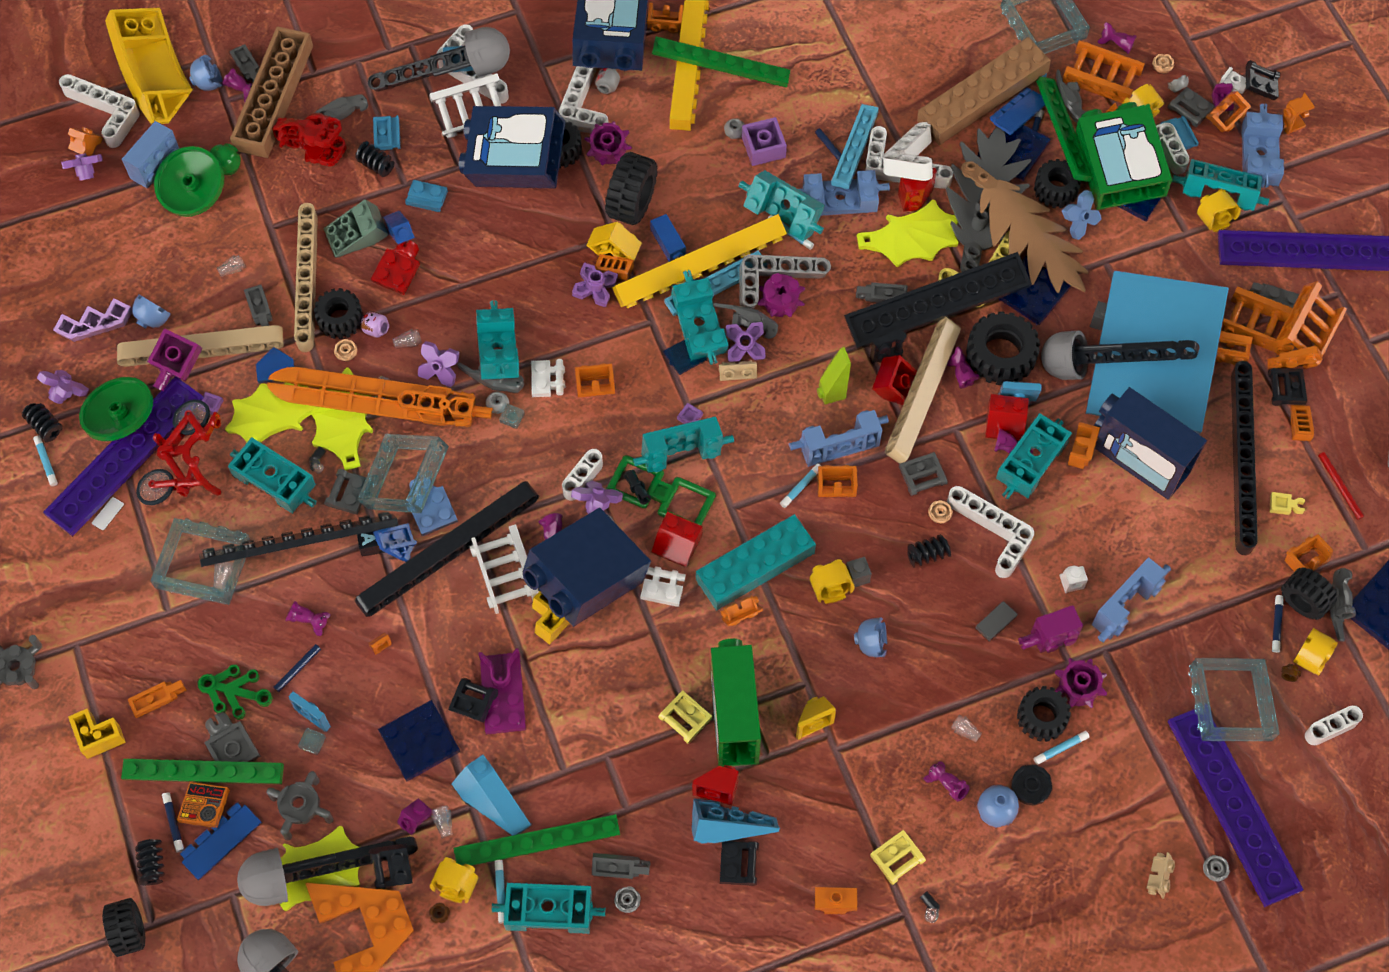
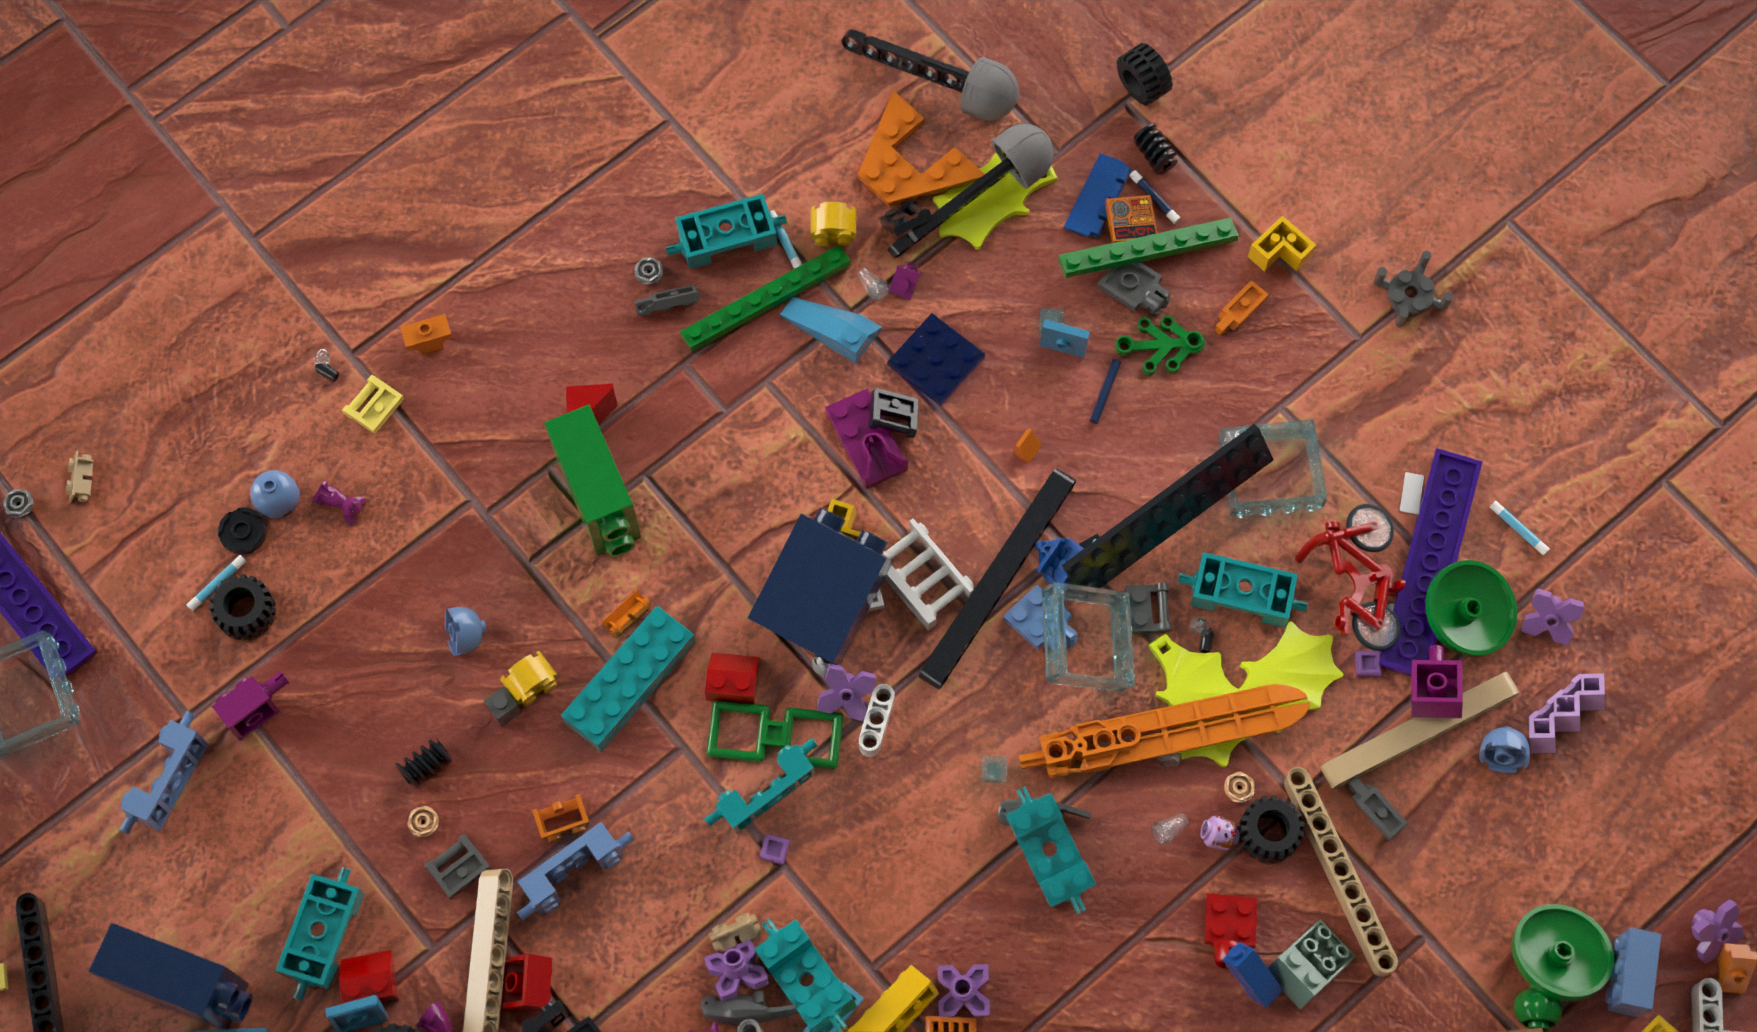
camera: 160 degrees right, 5 degrees up
black piece [22,403,63,443] -> none
clear cone [217,254,246,277] -> none
blue slope [256,347,295,384] -> none
dark grey plate [266,771,334,841] -> none
magenta animal [285,601,330,636] -> none
medium lavender plant [418,341,459,387] -> none
reddish brown plate [429,903,450,924] -> none
light grey plate [486,391,509,414] -> none
white plate [531,359,565,397] -> none
magenta animal [538,513,563,540] -> none
orange window [575,363,615,398] -> none
black pin [624,470,651,505] -> none
white plate [640,566,686,607] -> none
light yellow plate [658,690,712,744] -> none
piece [663,340,707,375] -> none
dark azure wedge [692,799,780,844] -> none
black plate [719,841,759,886] -> none
medium azure bar [780,463,821,508] -> none
yellow slope [796,696,836,740] -> none
lime wedge [817,347,851,405] -> none
white beam [947,486,1034,578] -> none
clear cone [951,715,982,742] -> none
dark grey tile [975,601,1018,642] -> none
magenta animal [994,429,1033,454] -> none
magenta brick [1055,658,1107,708] -> none
white brick [1059,566,1088,593] -> none
orange window [1068,422,1100,469] -> none

